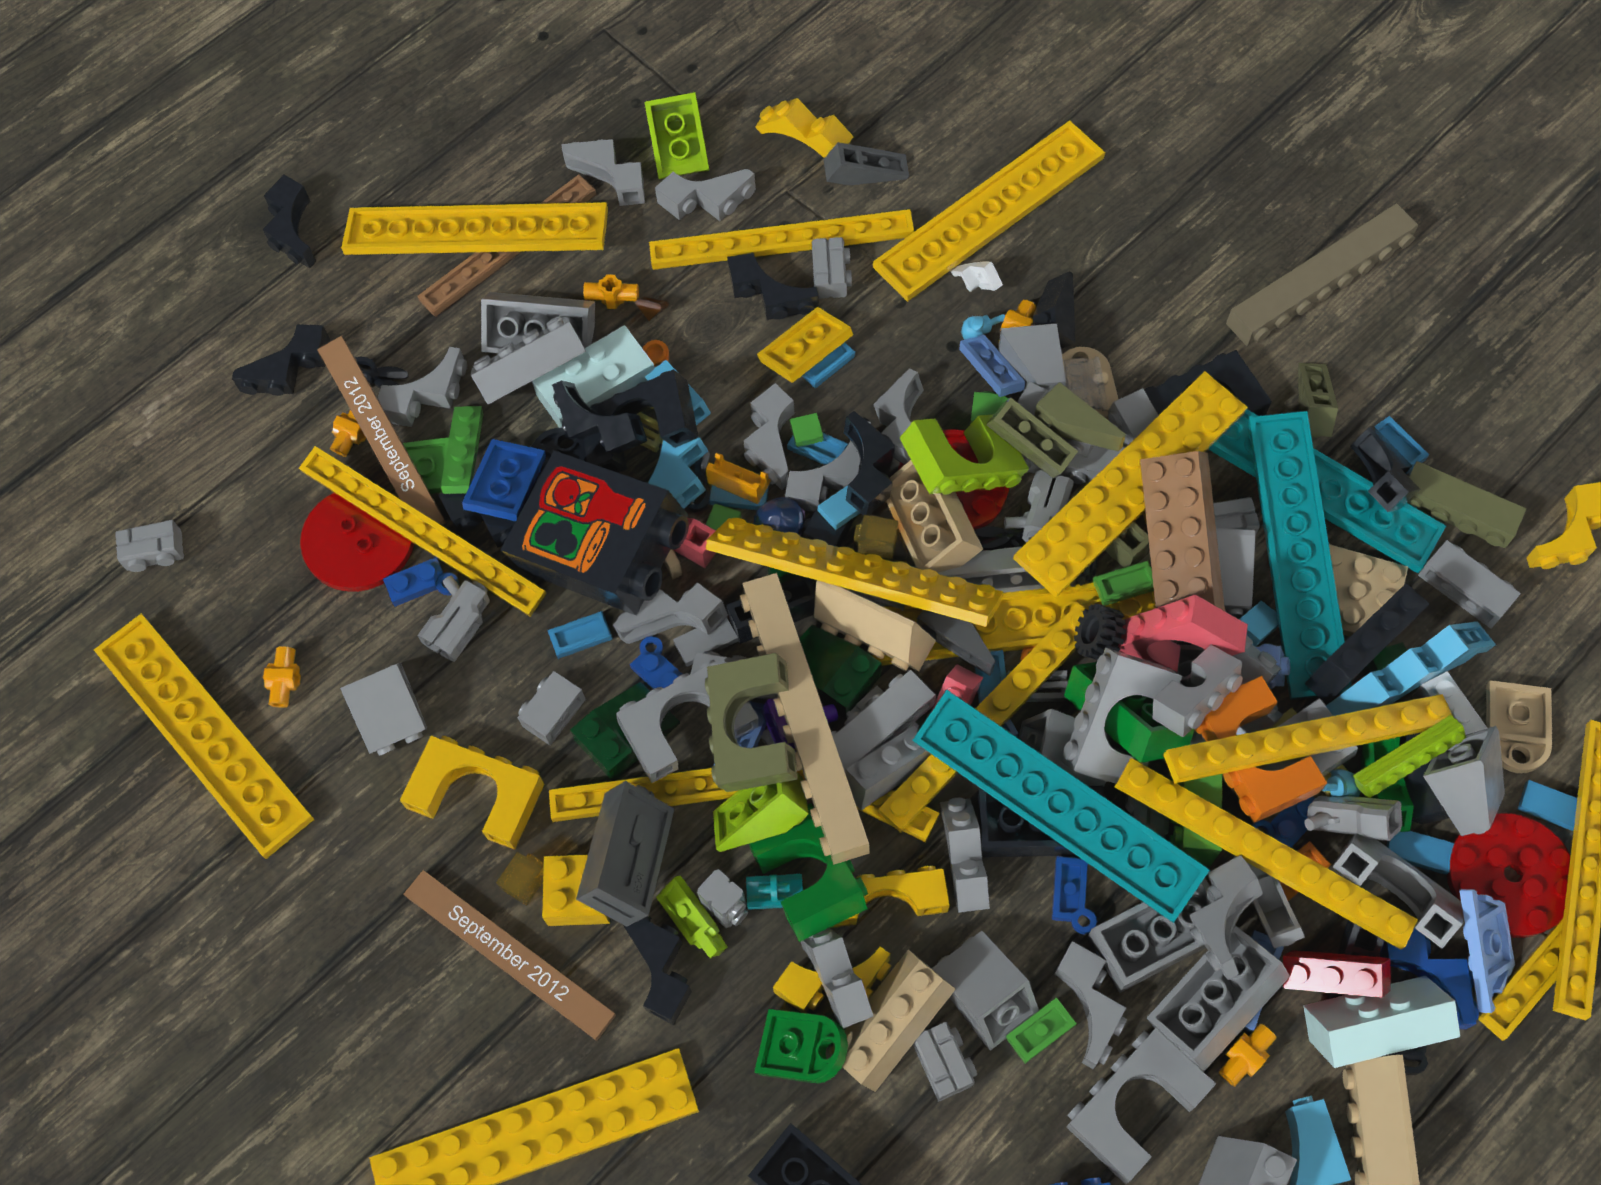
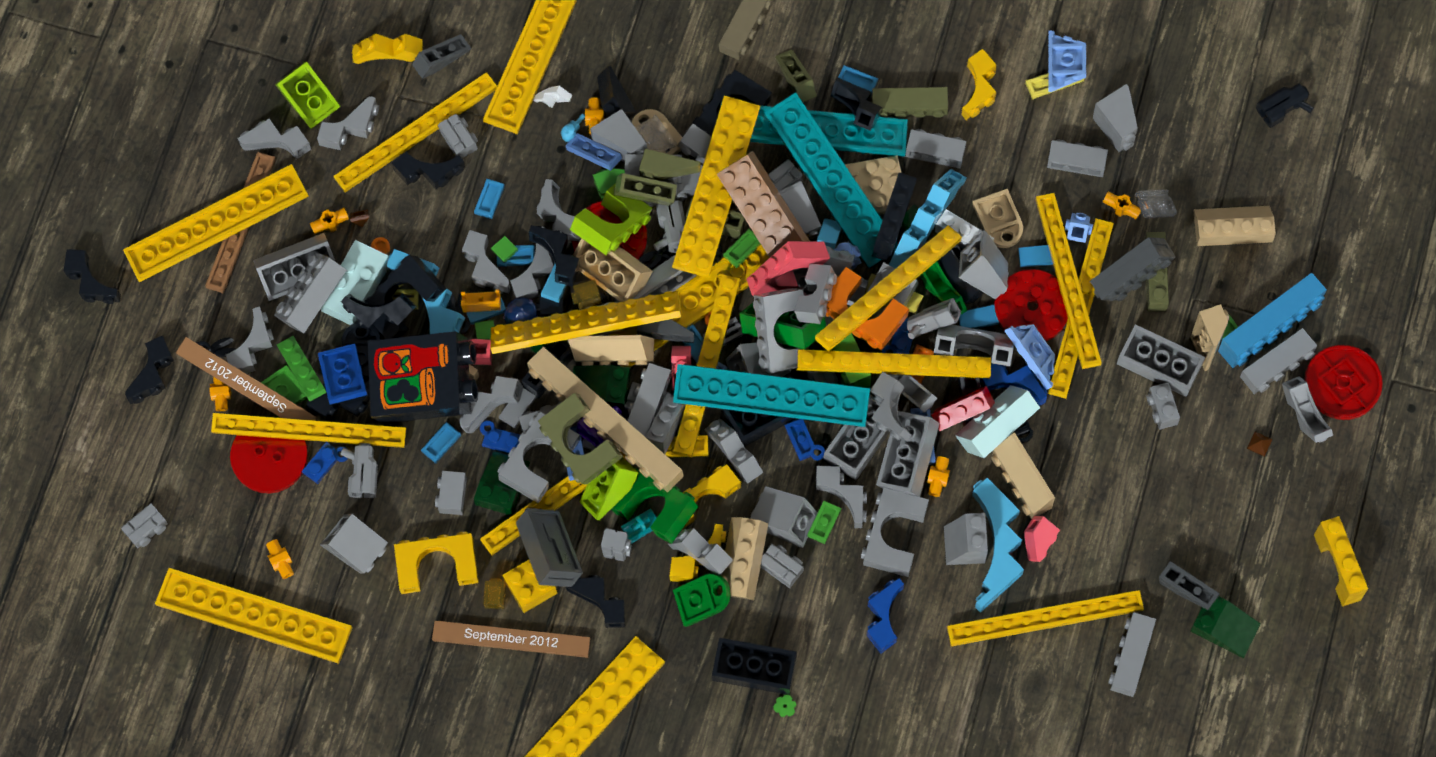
camera: 30 degrees left, 5 degrees up
lime hinge [656,875,727,958] -> none
yellow plate [757,307,854,383] -> none
black tyre [1074,604,1126,660] -> none
medium azure piece [1322,769,1361,797] -> none
lime piece [1353,715,1466,798] -> none

